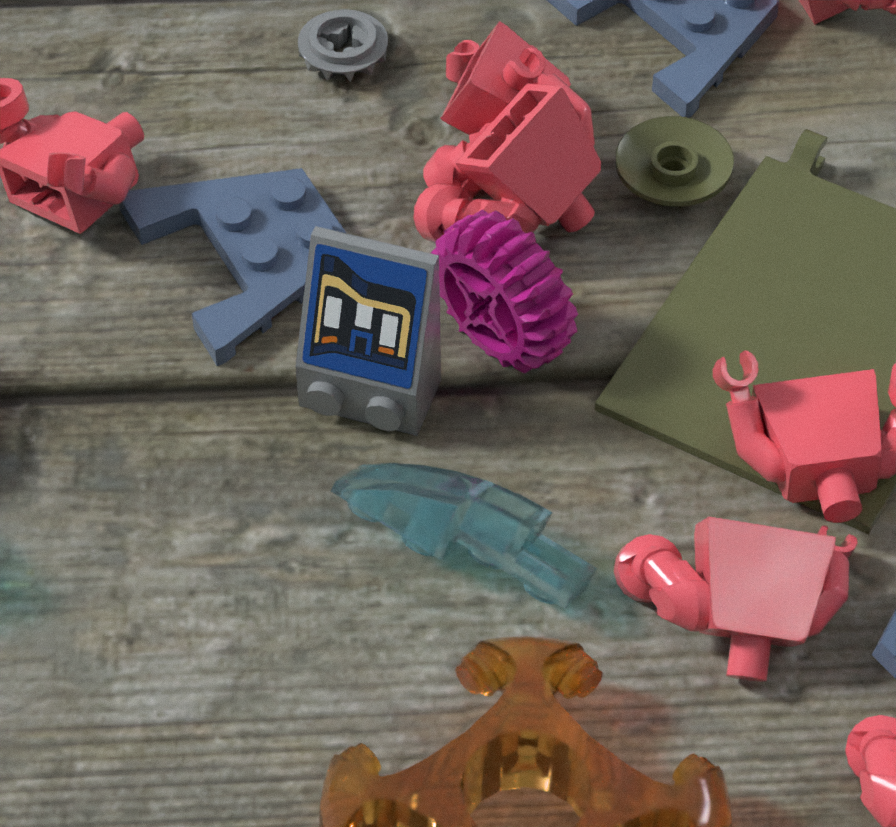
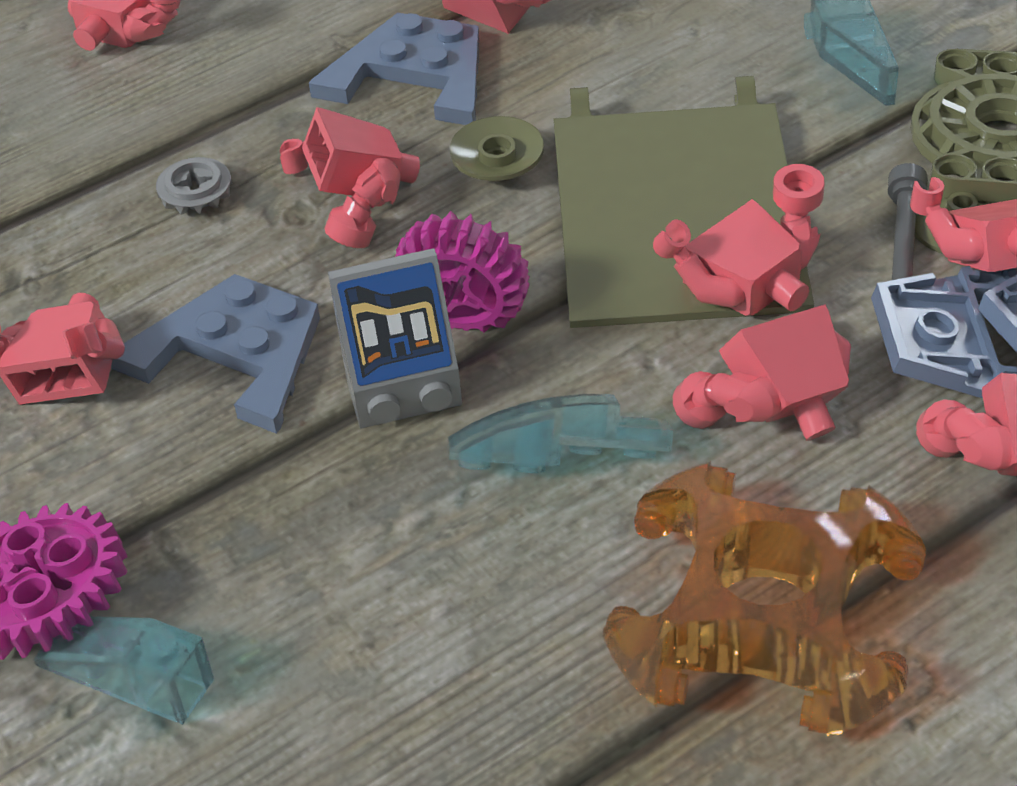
camera: 30 degrees left, 5 degrees down
coral torso [413,48,601,243] -> none

